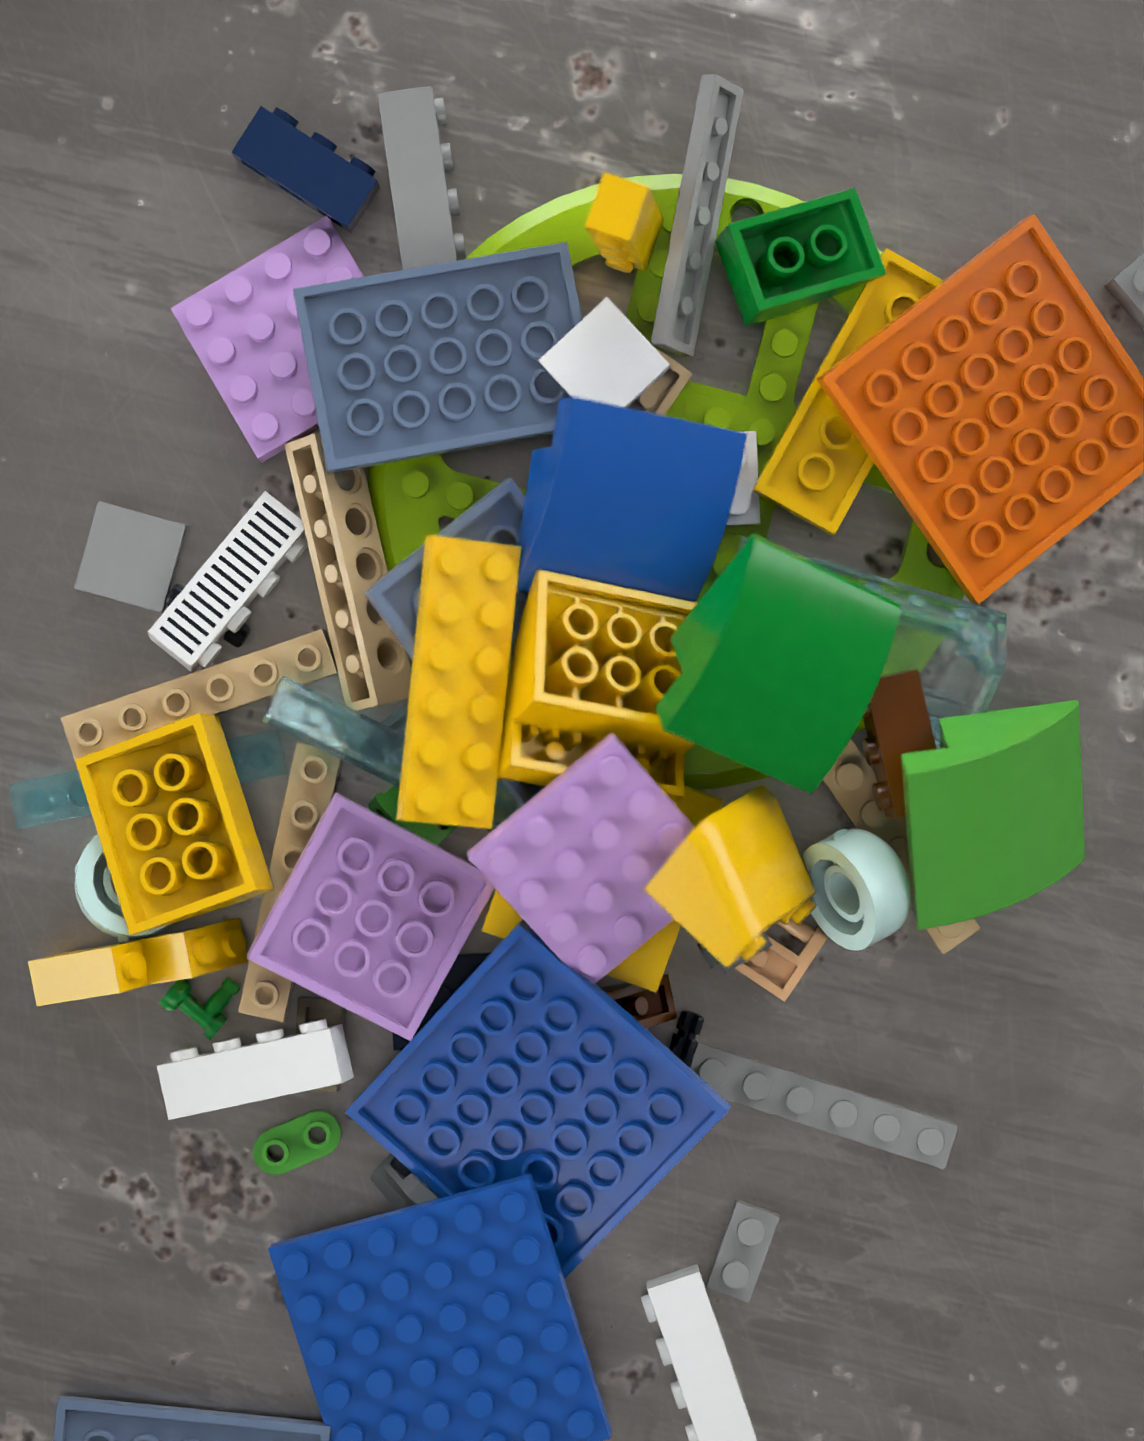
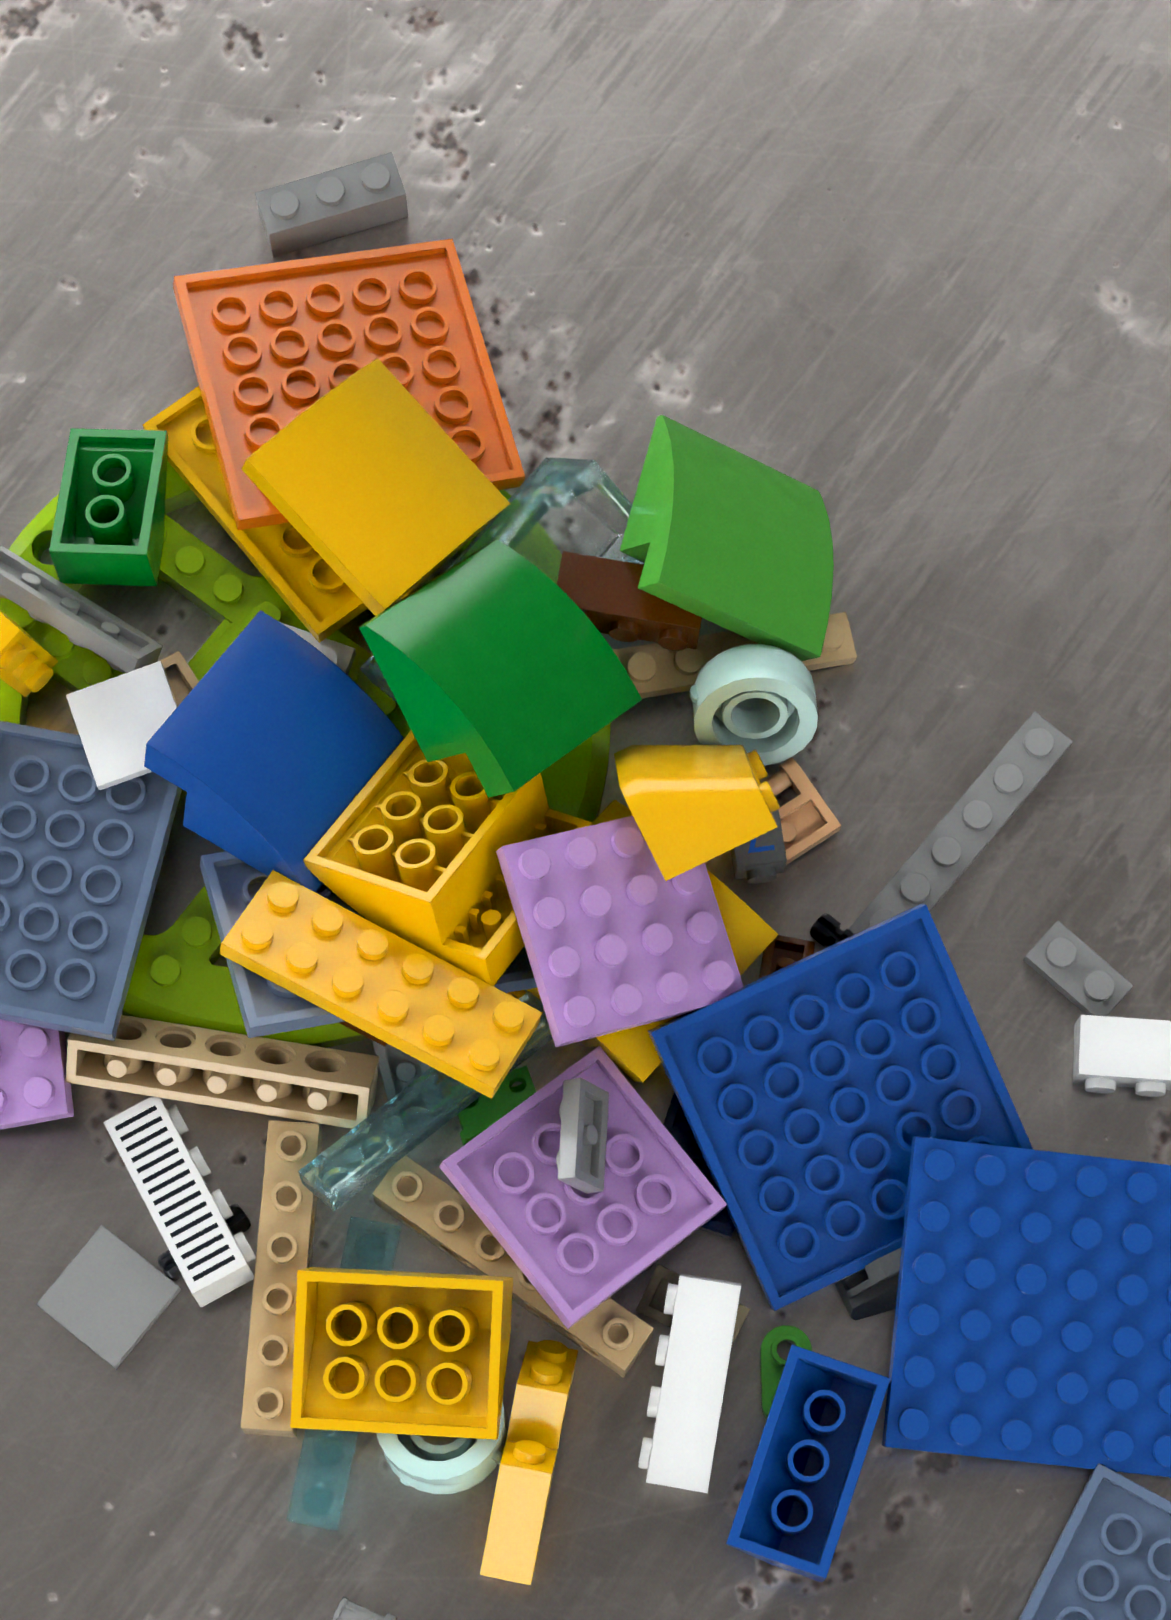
camera: 65 degrees left, 15 degrees down
green piece [158,977,241,1040] -> none
none -> yellow slope [241,358,510,616]
none -> light grey plate [556,1078,609,1194]
none -> blue slope [726,1345,891,1582]

